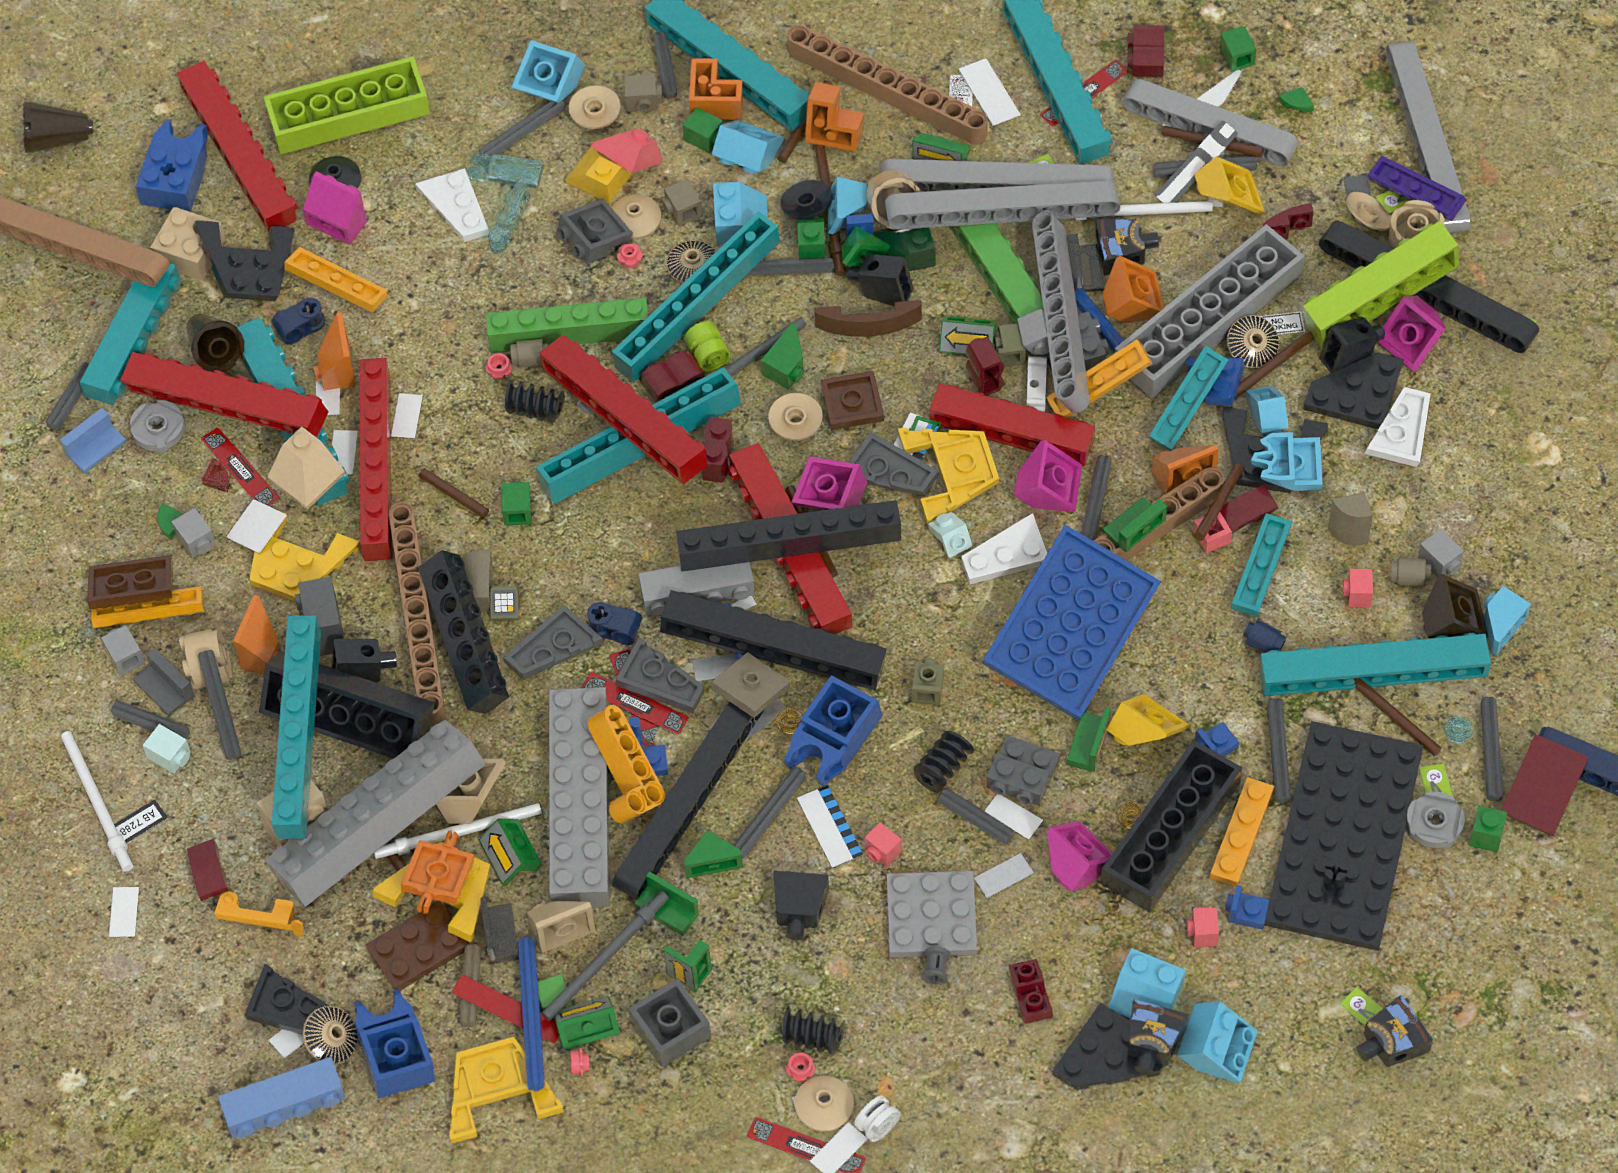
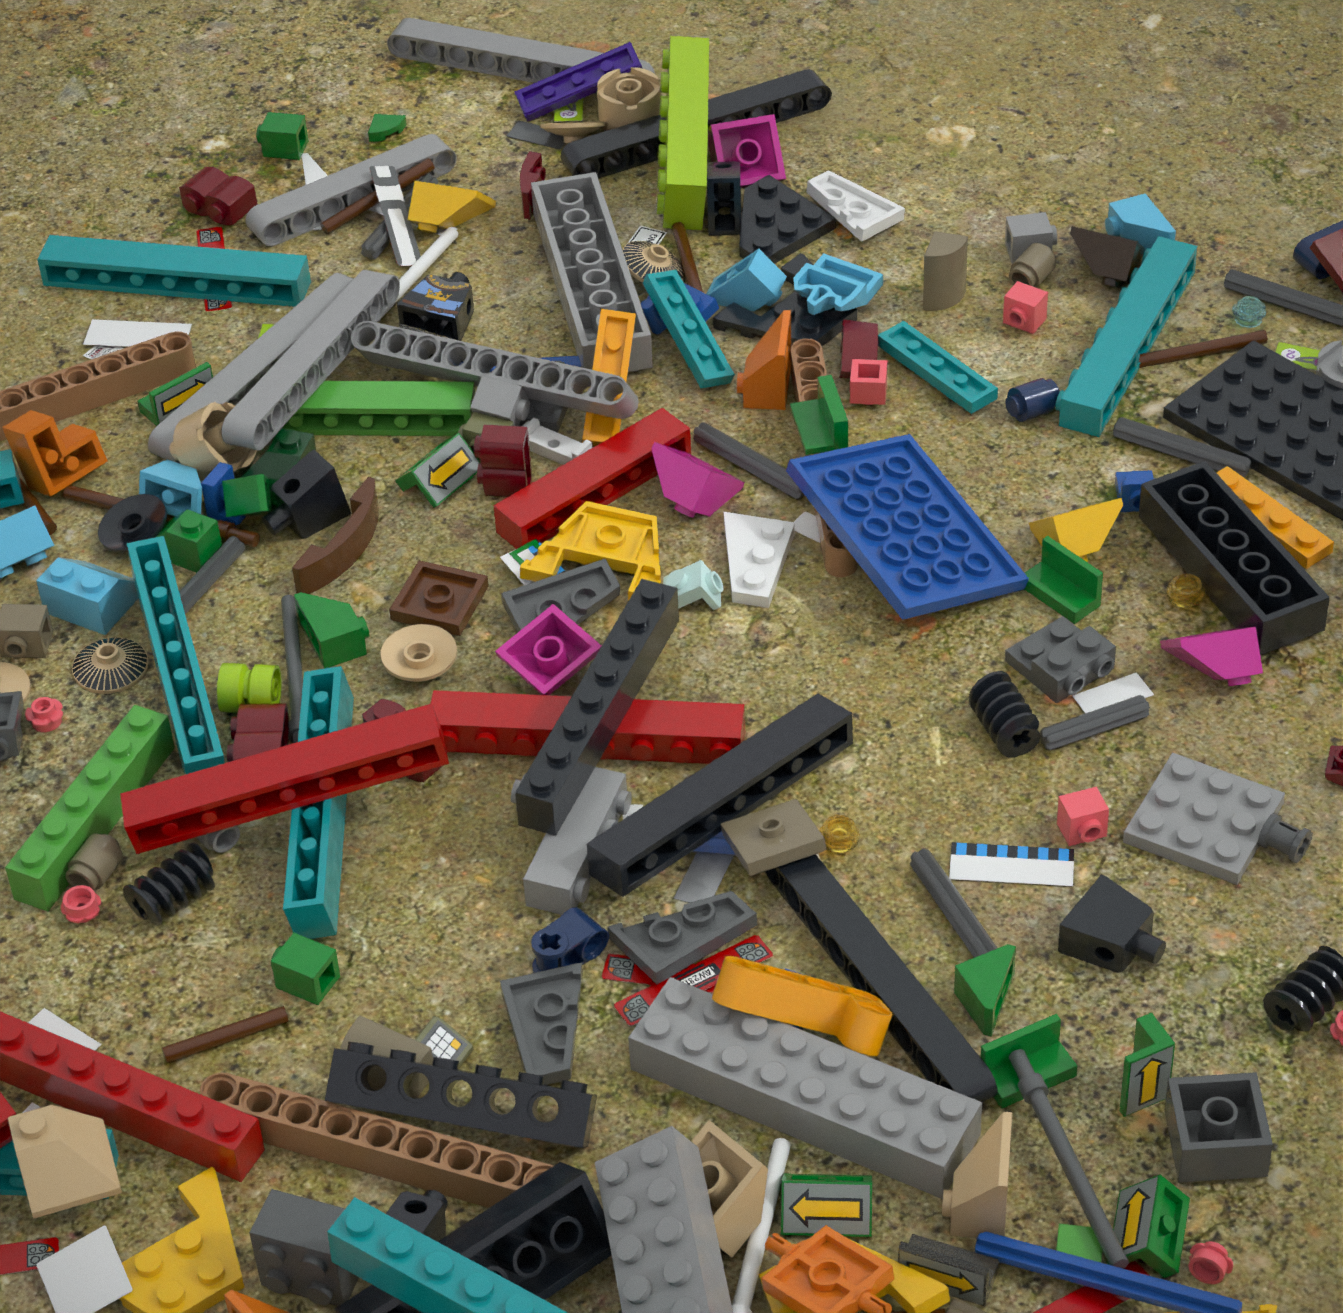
camera: 60 degrees left, 15 degrees down
blue brick [784,675,883,786] -> none
olive brick [912,659,944,705] -> none
flat silver sticker [974,853,1034,898] -> none
orange slope [1103,256,1165,323] -> none
reddish brown bar [1194,464,1244,541] -> none

